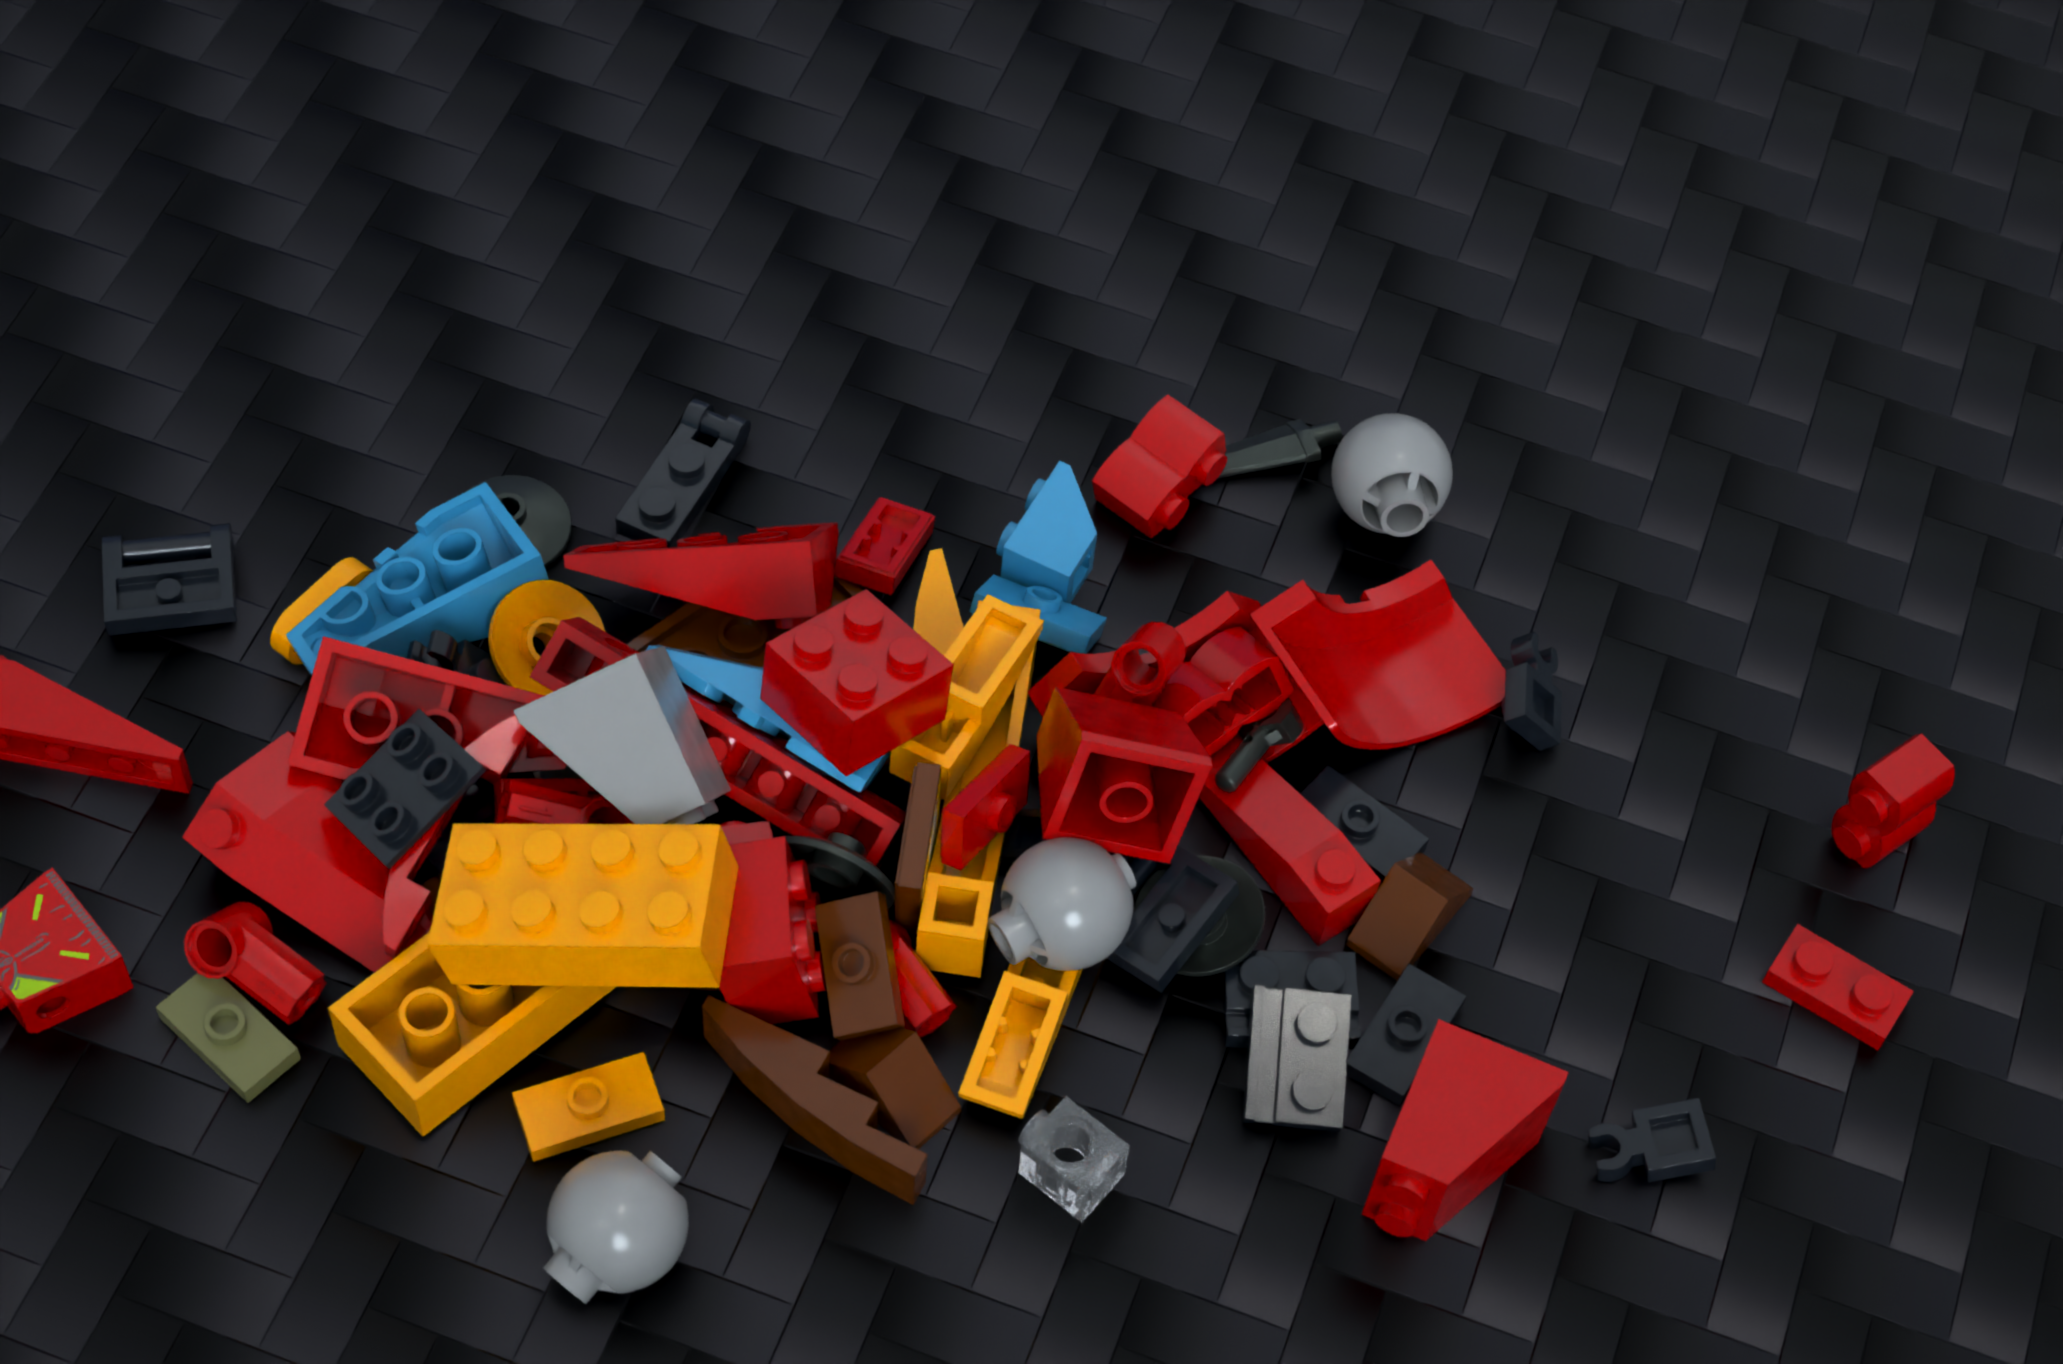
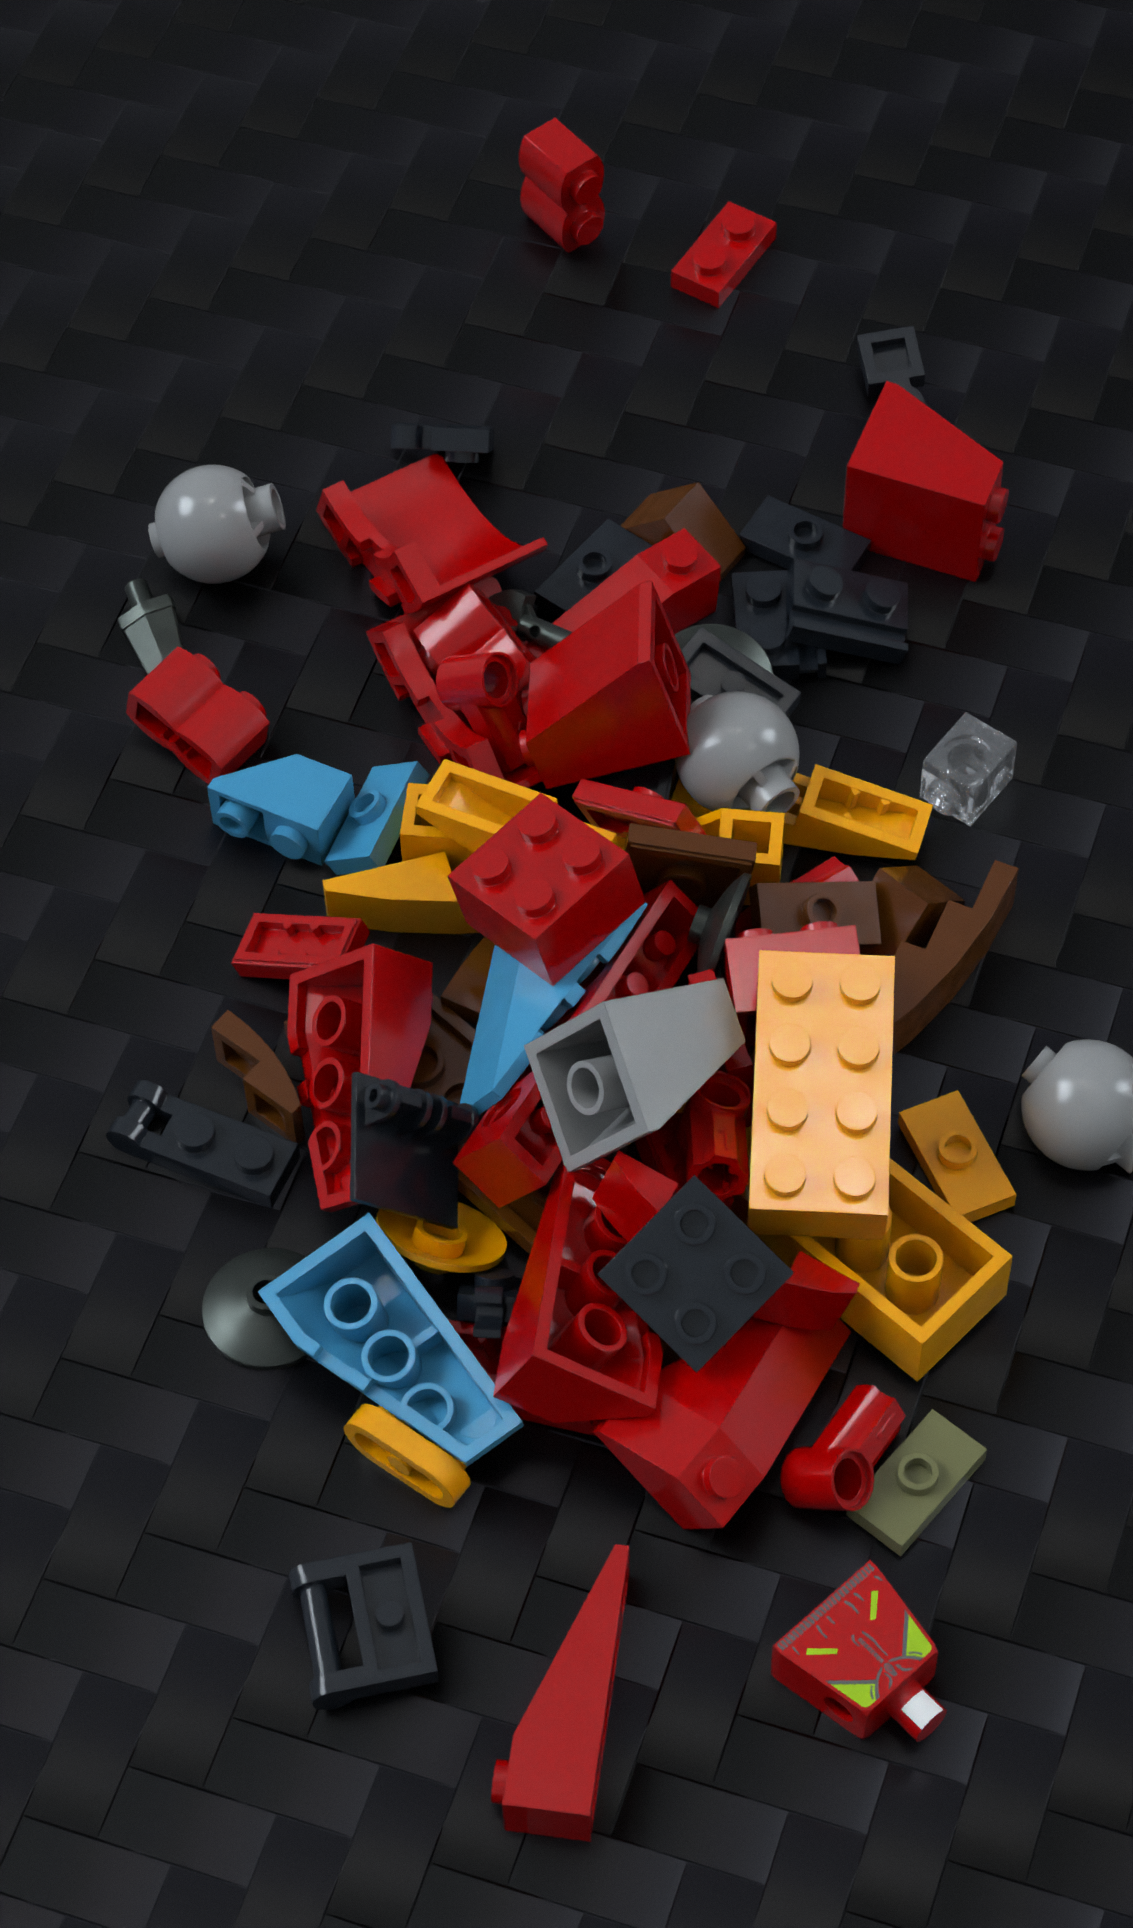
camera: 85 degrees left, 0 degrees up
none -> reddish brown slope [211,1010,306,1144]
none -> black hinge [350,1071,483,1230]

